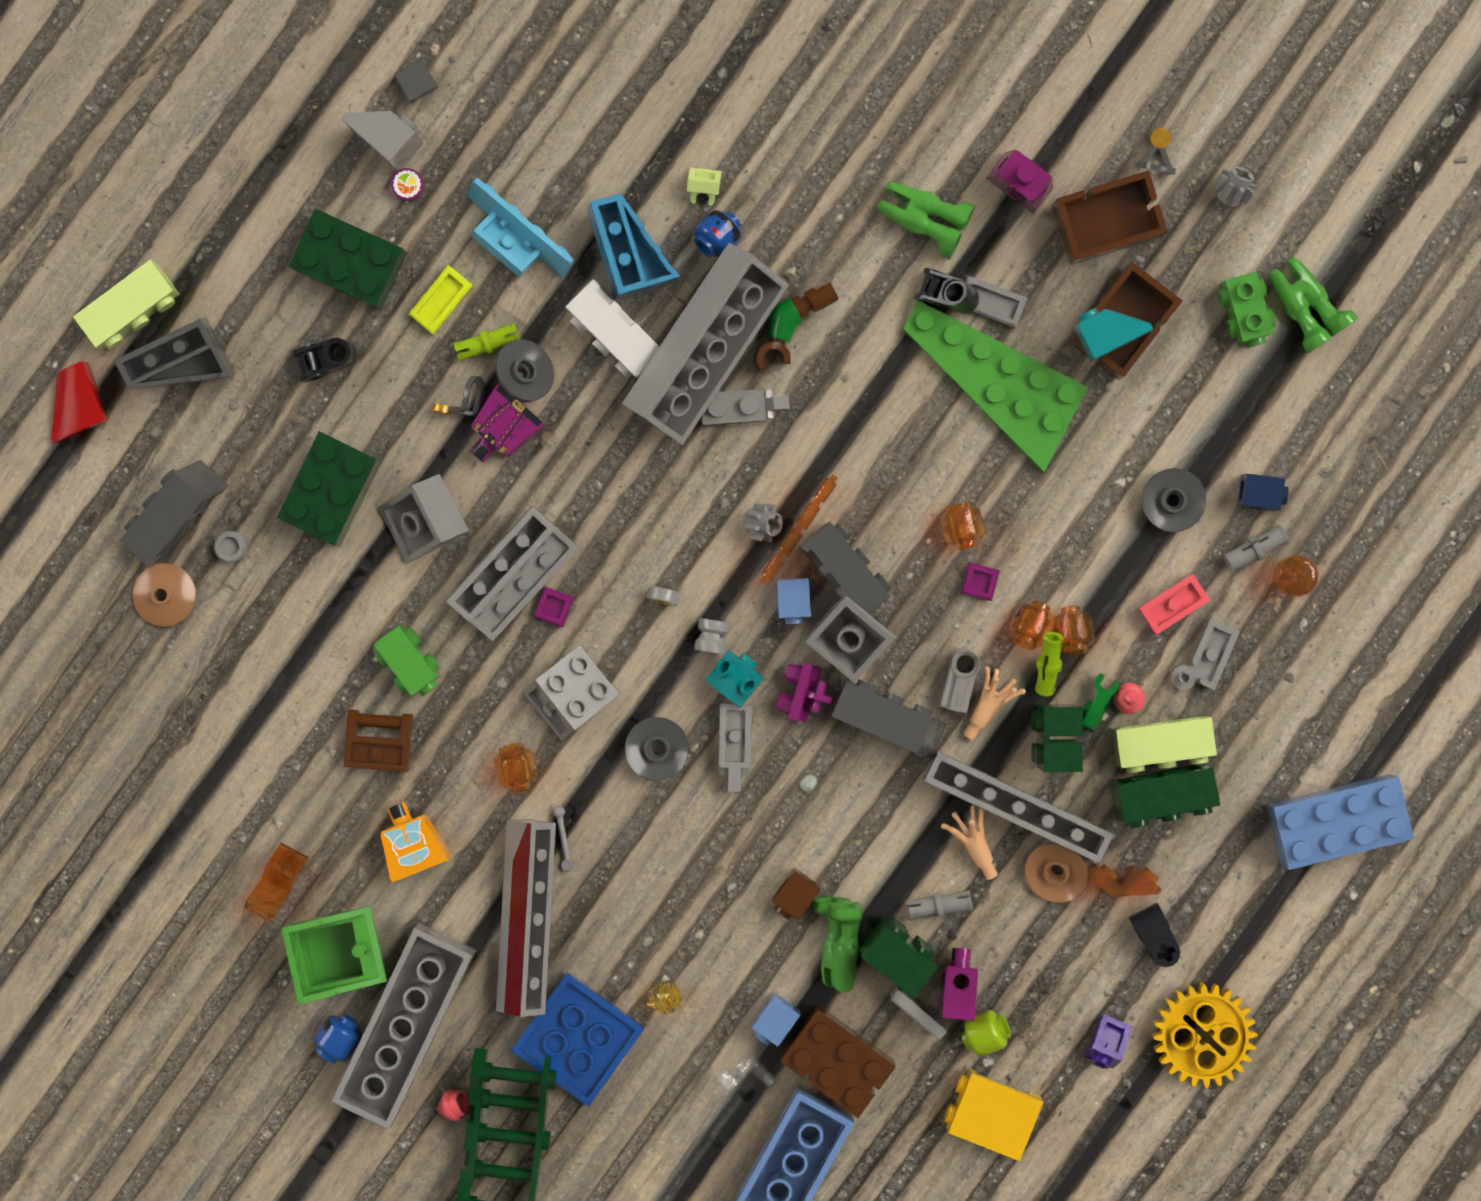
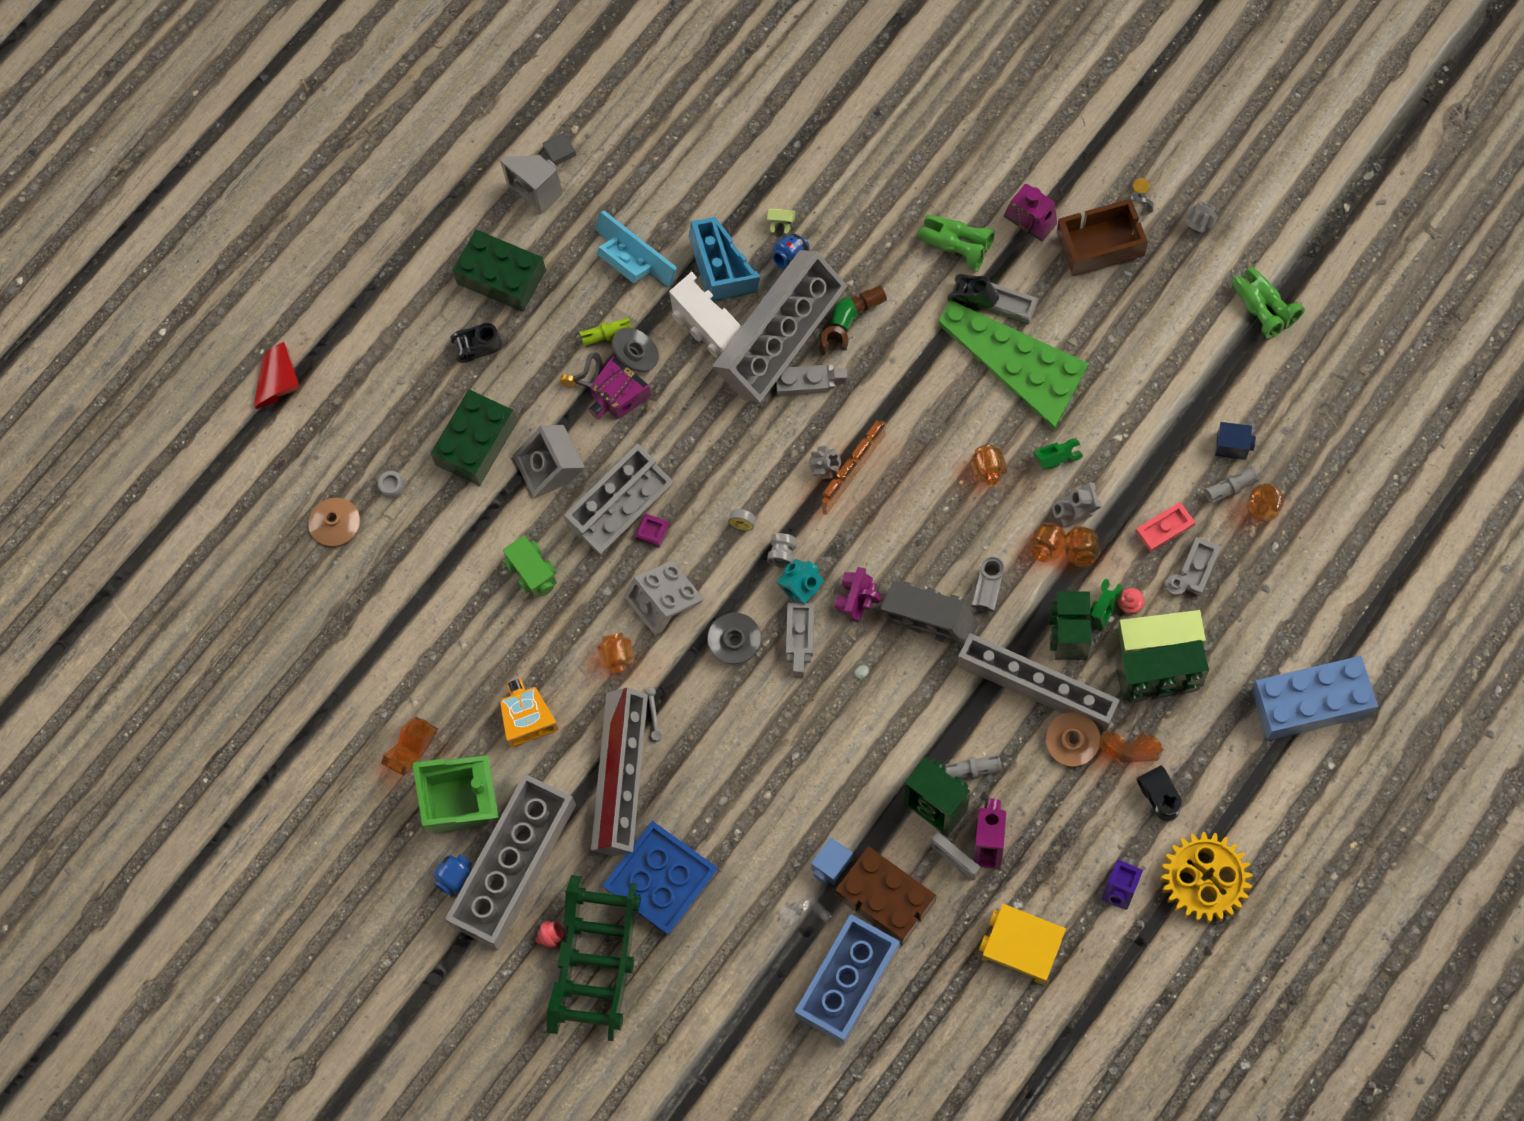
camera: 10 degrees right, 20 degrees down
yellowish green brick [73,260,180,351] -> none
dark grey wedge [114,317,235,389] -> none
dark grey wedge [120,460,229,566] -> none
reddish brown plate [344,709,413,772] -> none
tile [391,168,424,202] -> none
neon yellow tile [408,265,474,335] -> none
clear yellow plate [647,982,682,1014] -> none
reddish brown brick [772,867,821,920] -> none
medium blue brick [777,578,811,624] -> none
dark grey wedge [799,522,890,614] -> none
light grey slope [805,596,896,683] -> none
bright green piece [812,896,862,992] -> none
light nougat piece [941,805,998,880] -> none
magenta tile [960,562,1000,601] -> none
lime head [961,1010,1011,1056] -> none
light nougat piece [963,667,1026,740] -> none
lime pin [1035,632,1064,696] -> none
reddish brown piece [1068,262,1183,381] -> none
teal slope [1073,308,1153,361] -> none
dark grey dish [1142,468,1206,532] -> none
bright green brick [1218,271,1276,348] -> none
none -> green plate [1033,438,1083,469]
none -> light grey hips [1052,482,1102,527]

